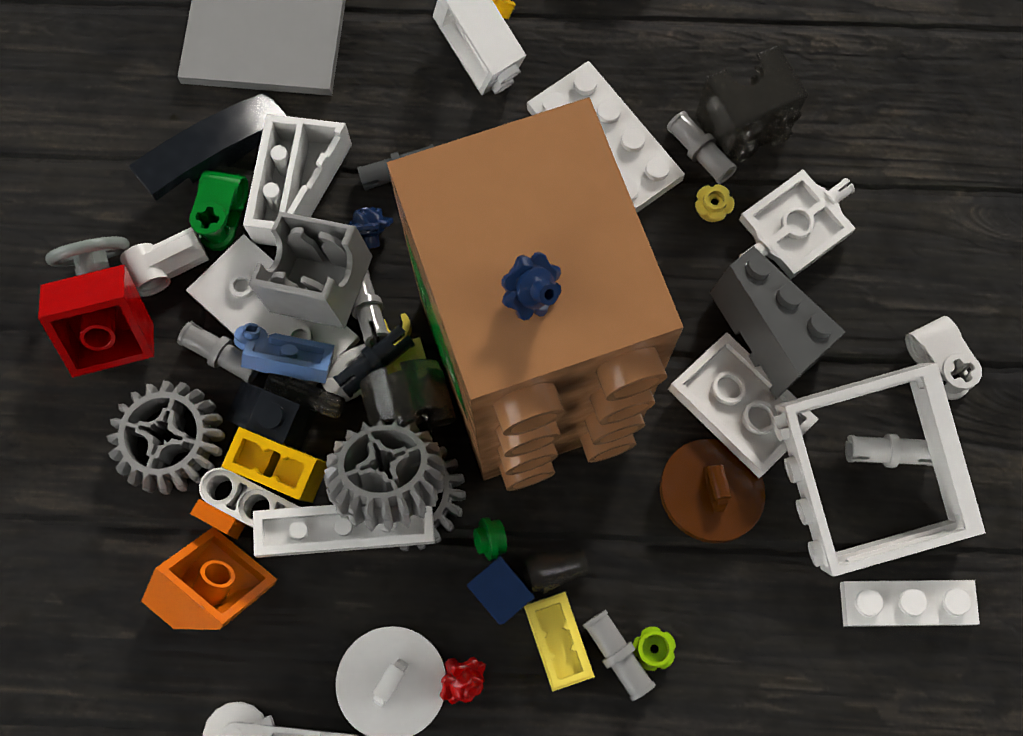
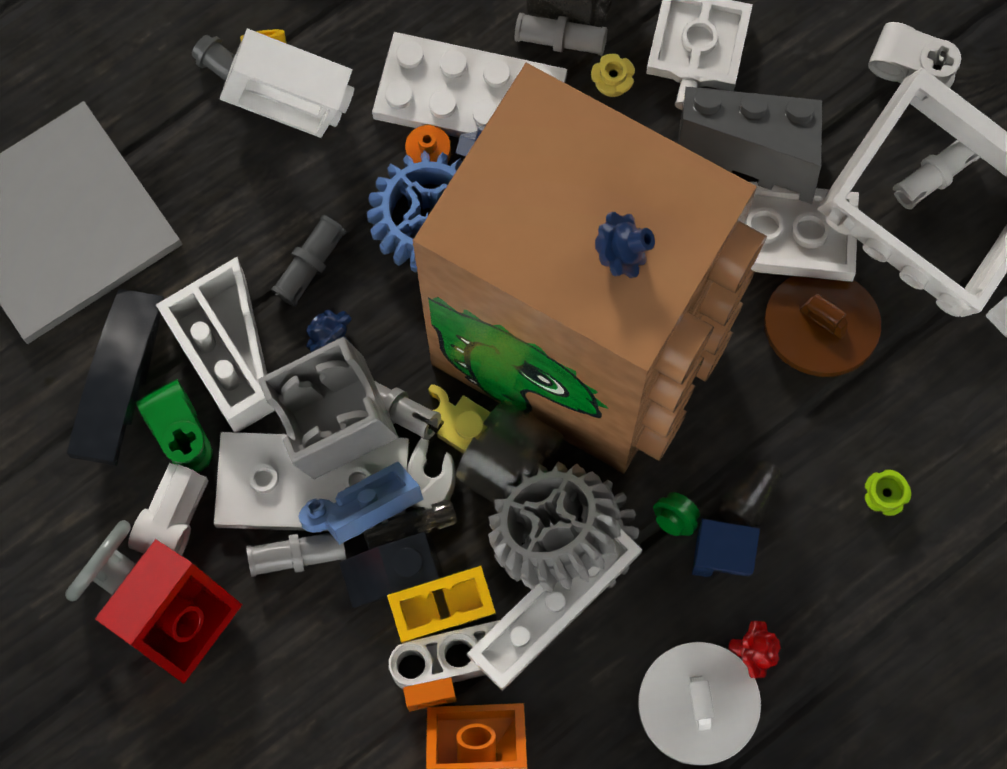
camera: 40 degrees left, 0 degrees up
light grey gear [106,380,225,495] -> none
black pin [333,325,415,398] -> none
light yellow plate [524,592,595,692] -> none
light grey pin [582,609,656,701] -> none

